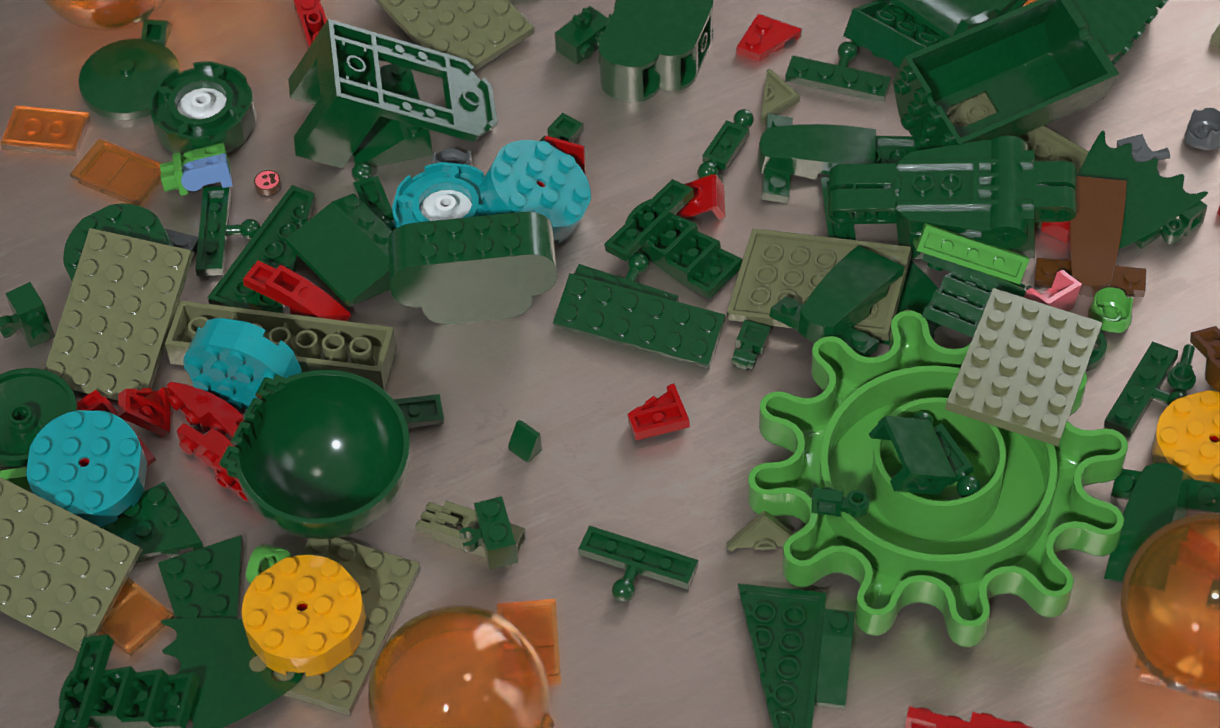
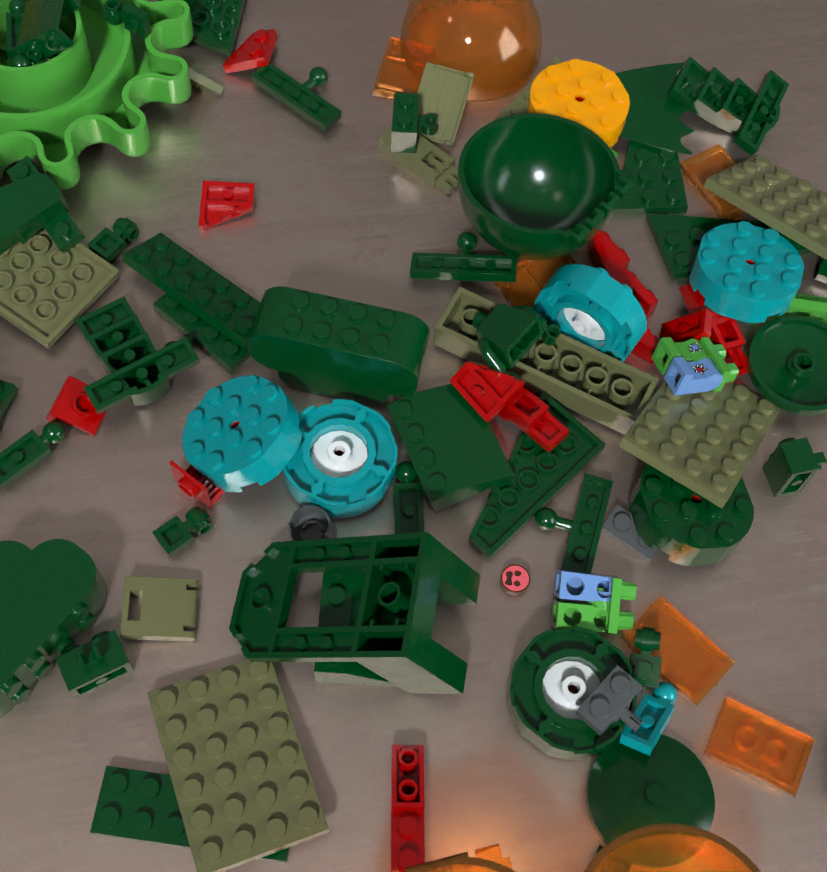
camera: 170 degrees left, 10 degrees up
dark green slope [508,420,542,463] -> none
none -> olive container [120,576,199,642]
none -> red wing [222,29,278,74]
none -> olive piece [417,62,474,147]
none -> red wing [449,361,526,422]
none -> dark green torso [472,304,561,378]
none -> dark grey plate [575,665,644,736]
none -> teal plate [620,681,677,756]
none -> dark green plate [629,627,662,688]
none -> hips [651,337,739,395]

